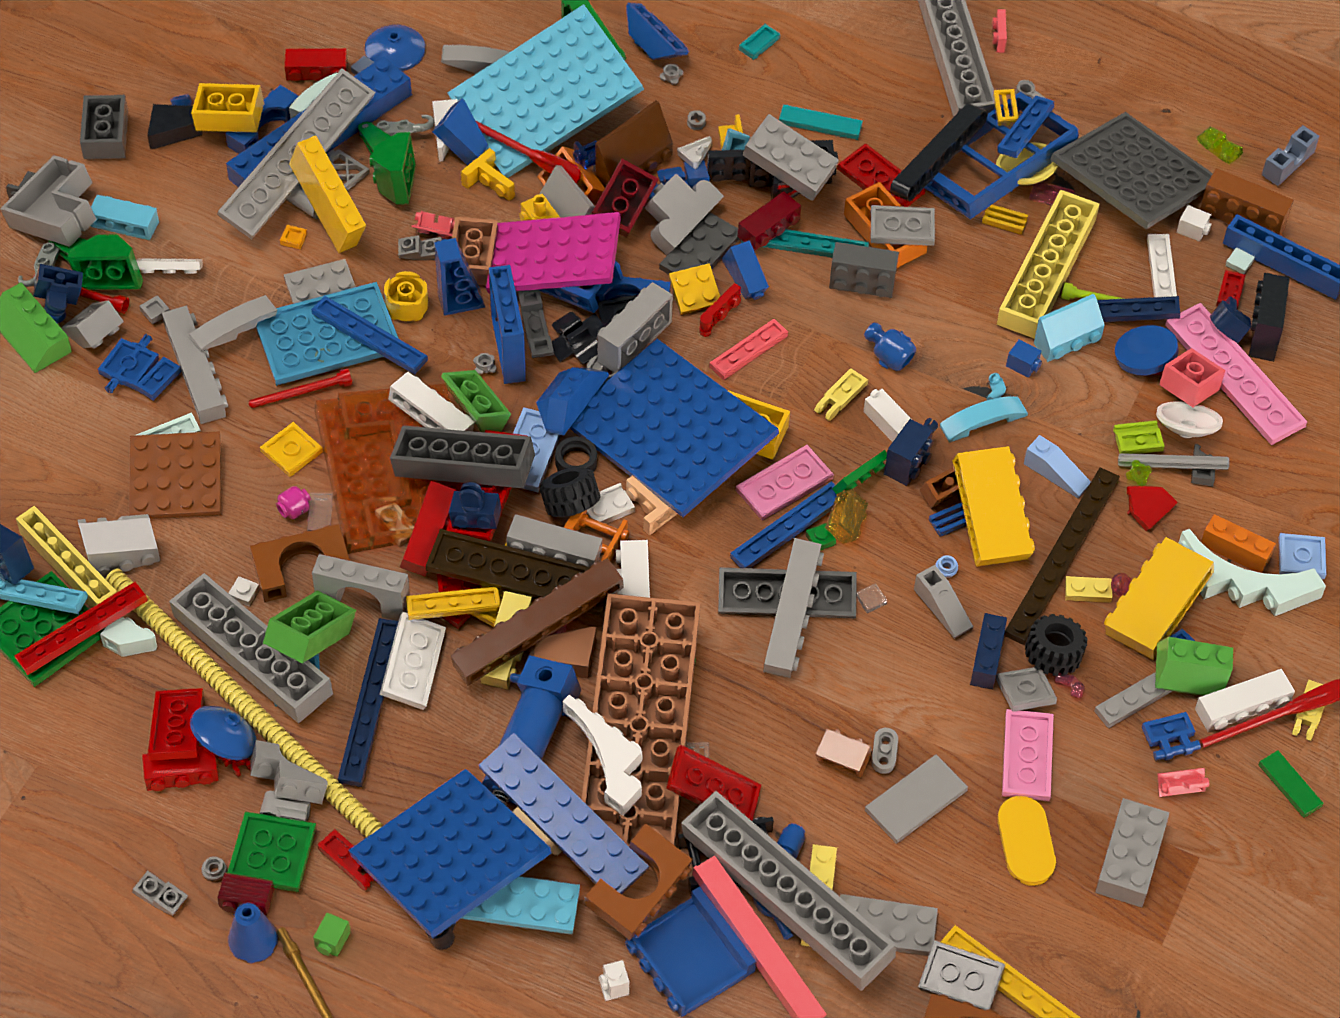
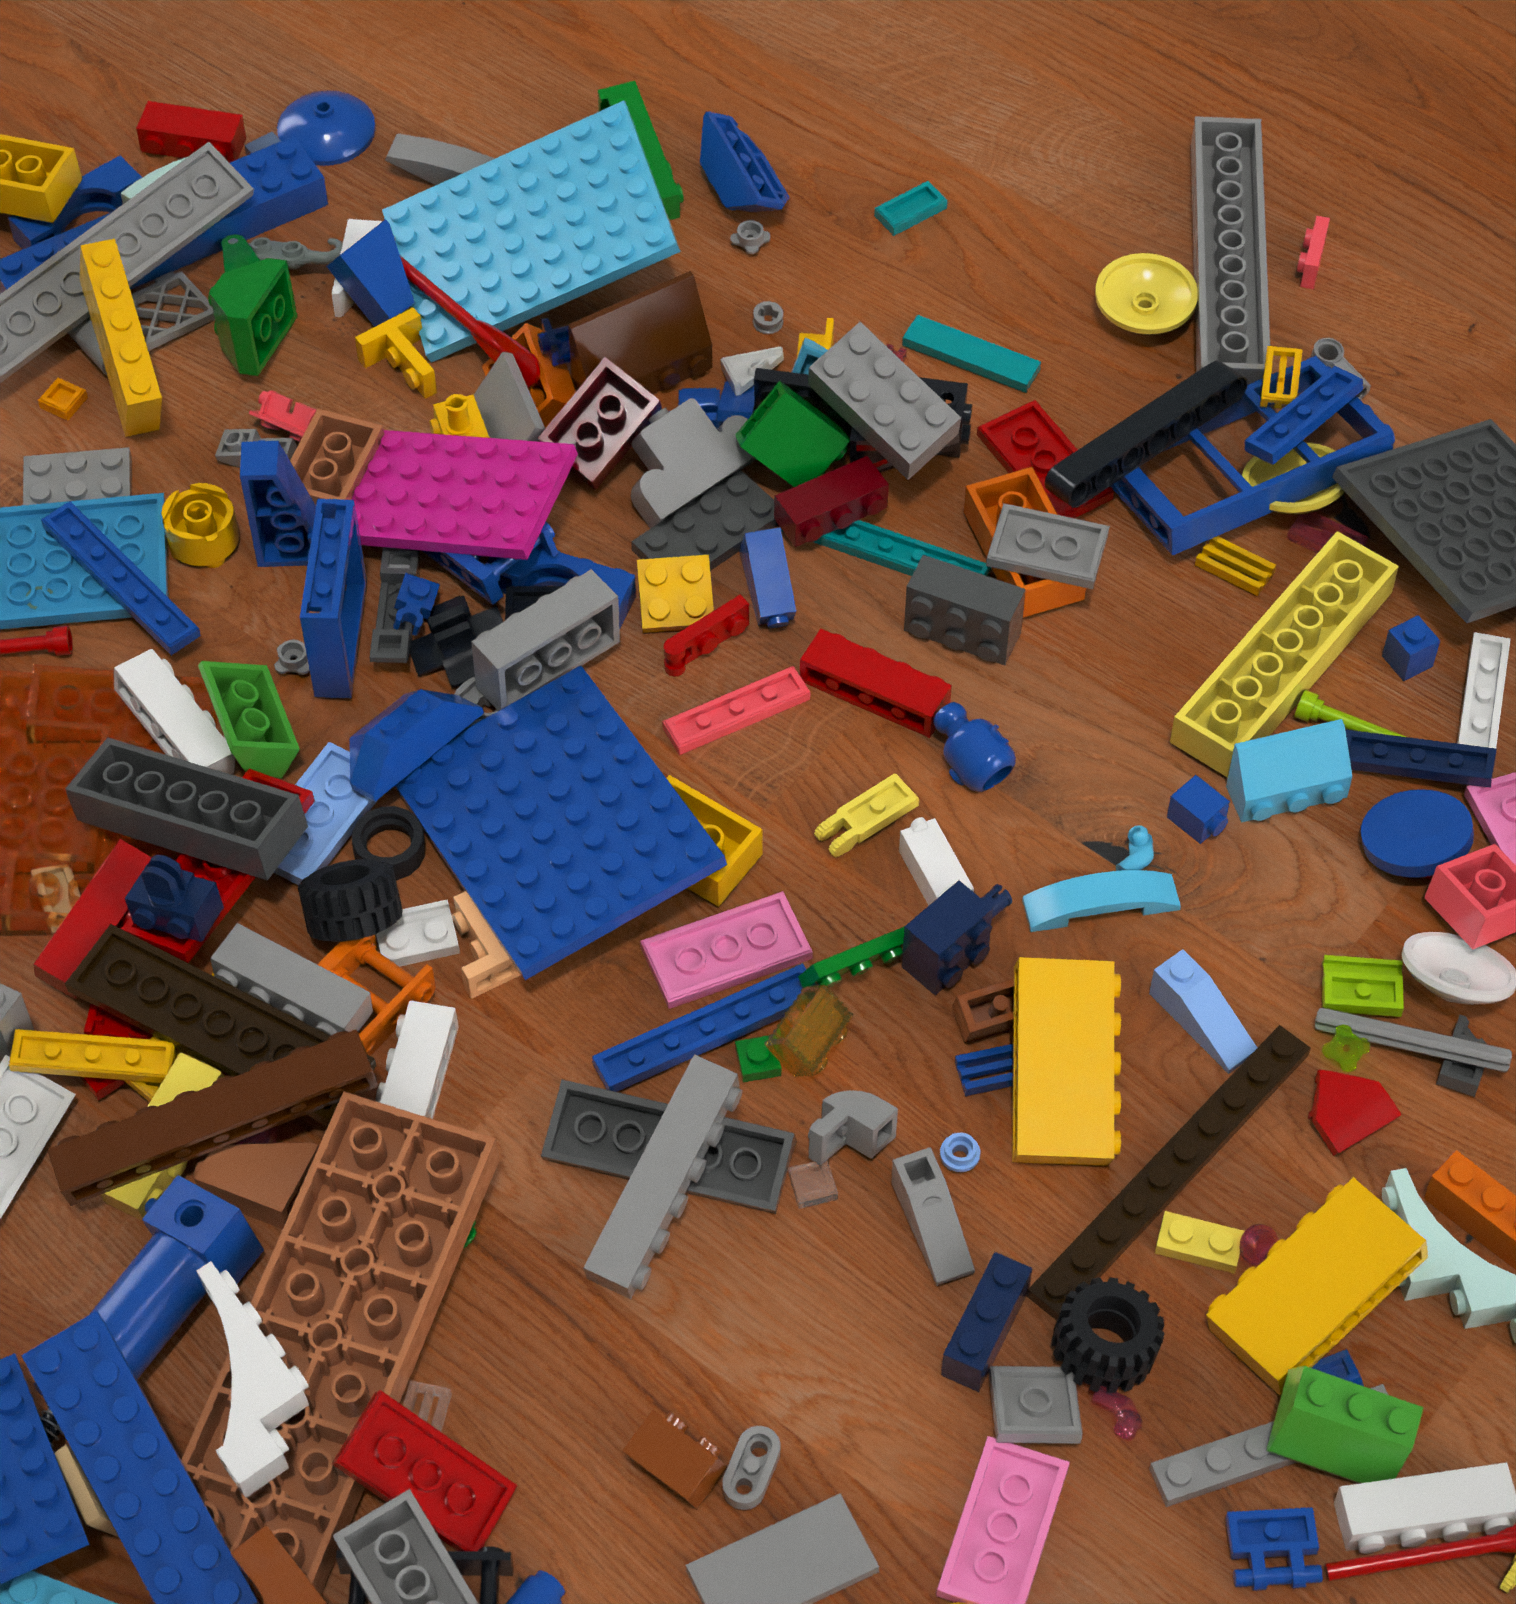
camera: 15 degrees right, 0 degrees up
none -> blue plate [393,573,440,636]
none -> green brick [735,381,850,487]
none -> red brick [800,628,952,738]
none -> light grey brick [808,1090,898,1165]
none -> light yellow dish [1095,253,1198,334]
none -> blue brick [1382,615,1440,682]

